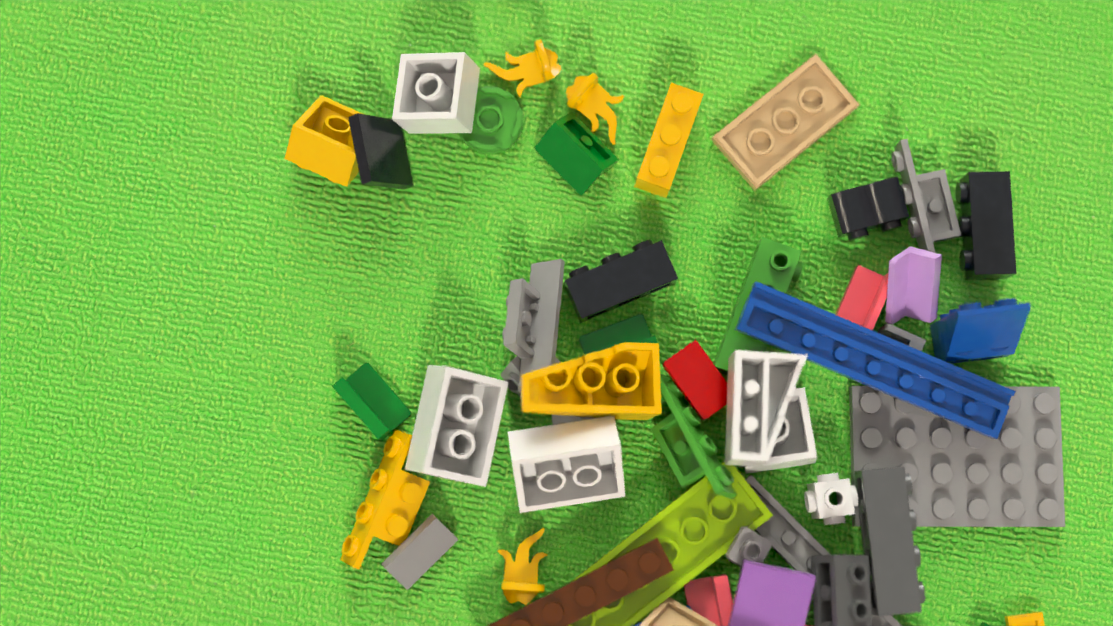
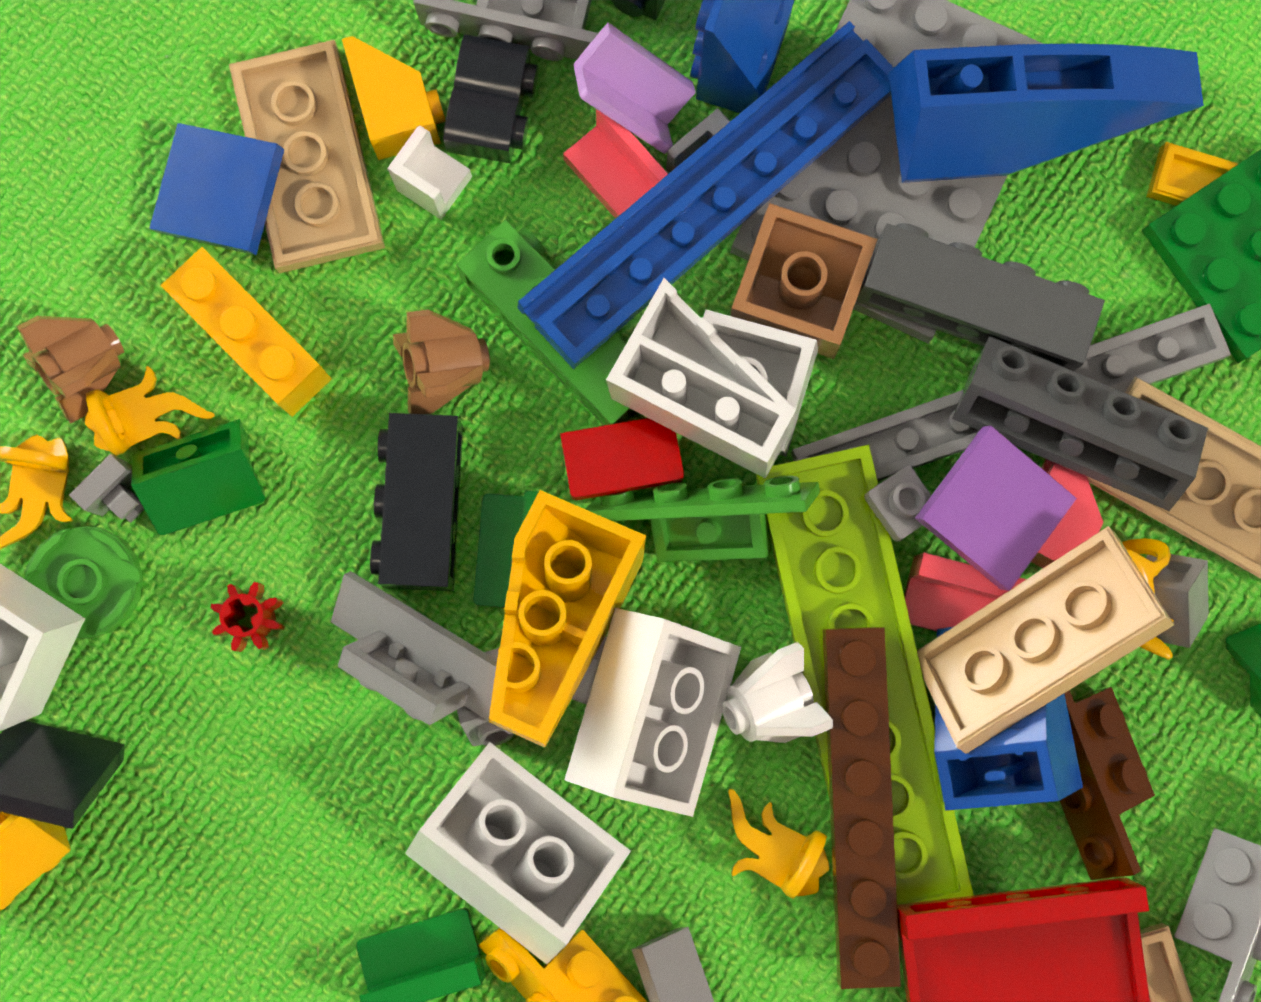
camera: 60 degrees left, 0 degrees up
white brick [804,473,858,525] -> none
none -> medium nougat brick [16,316,124,423]
none -> light grey tile [69,454,144,523]
none -> blue tile [149,123,285,255]
none -> red gear [210,581,285,652]
none -> yellow slope [342,36,446,160]
none -> white panel [387,125,472,220]
none -> medium nougat brick [393,309,490,414]
none -> white brick [722,642,833,743]
none -> medium nougat slope [731,203,878,359]
none -> blue wedge [888,43,1204,183]

